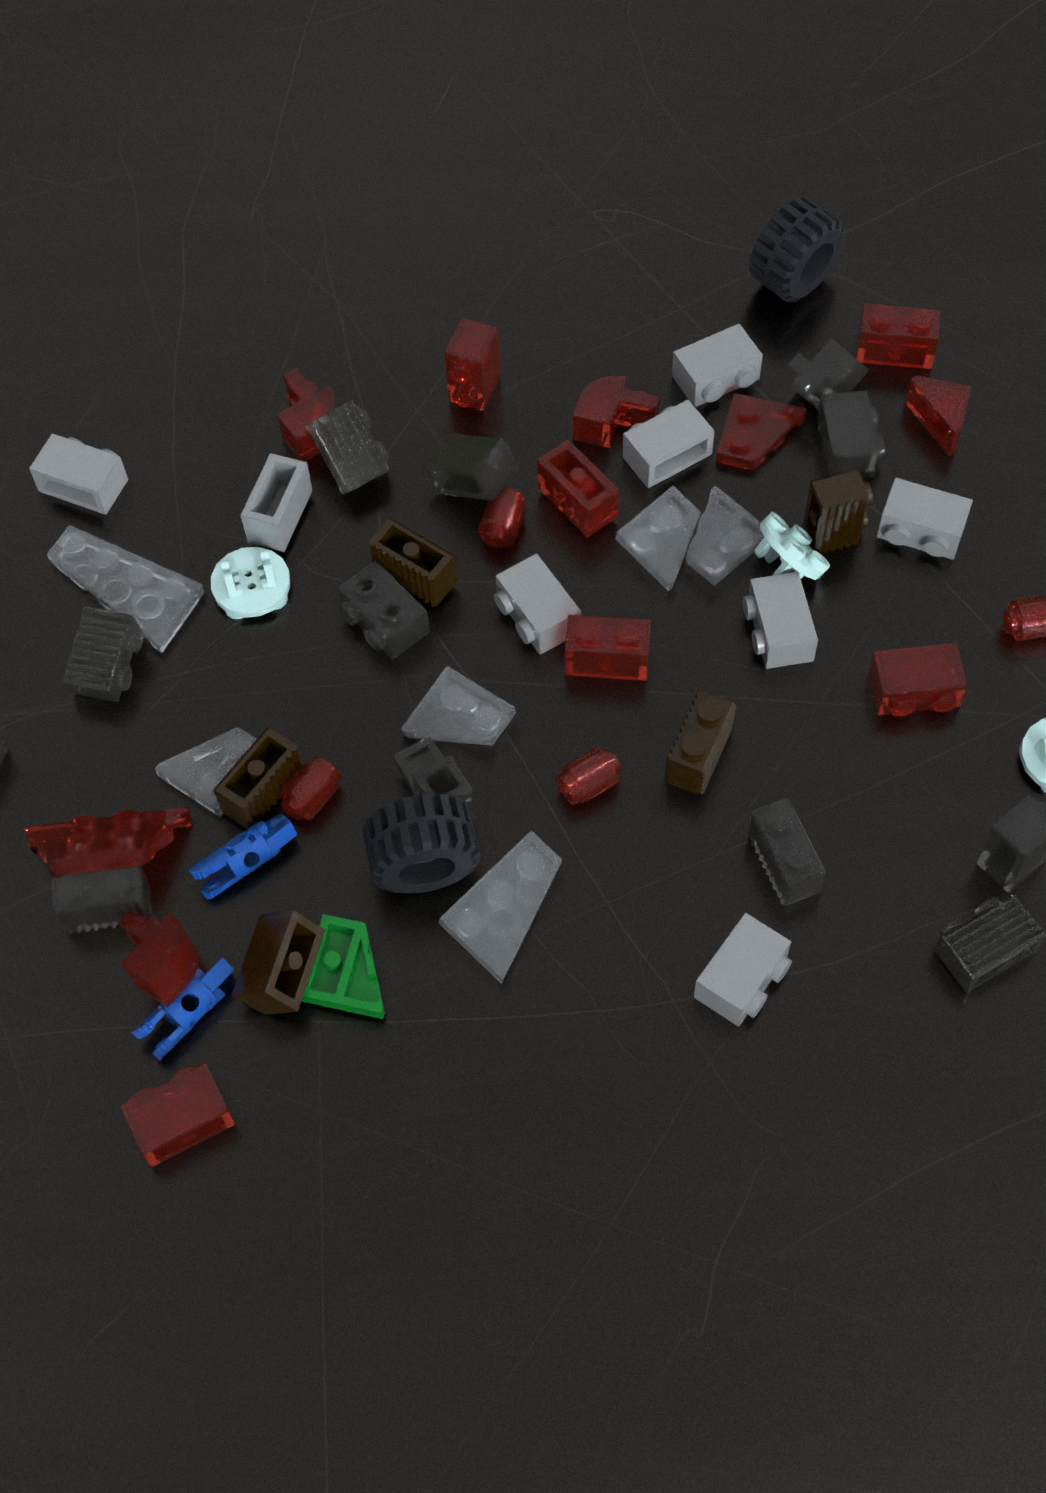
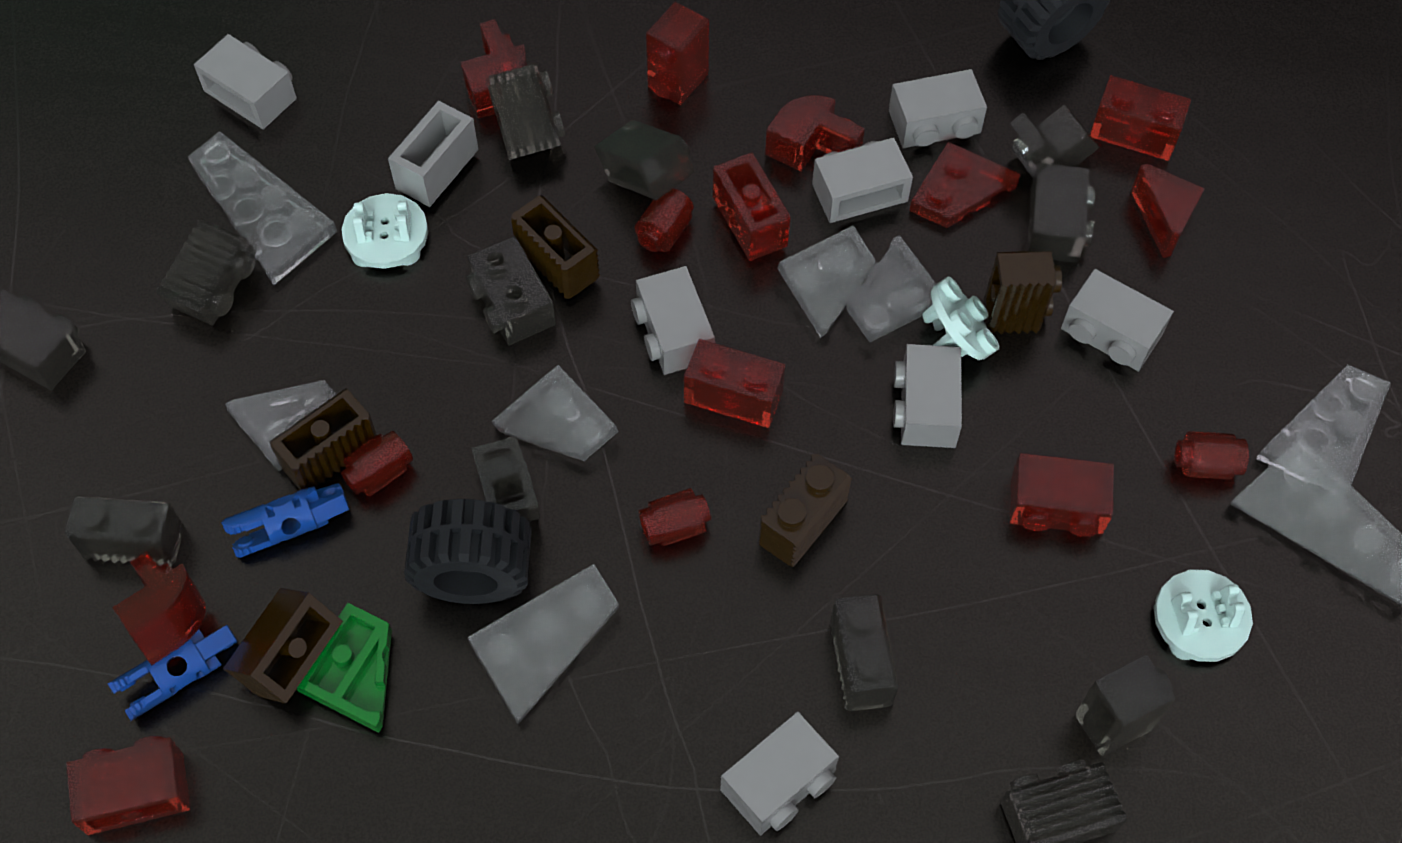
camera: 10 degrees right, 0 degrees up
clear red wing [25,807,192,876] -> none

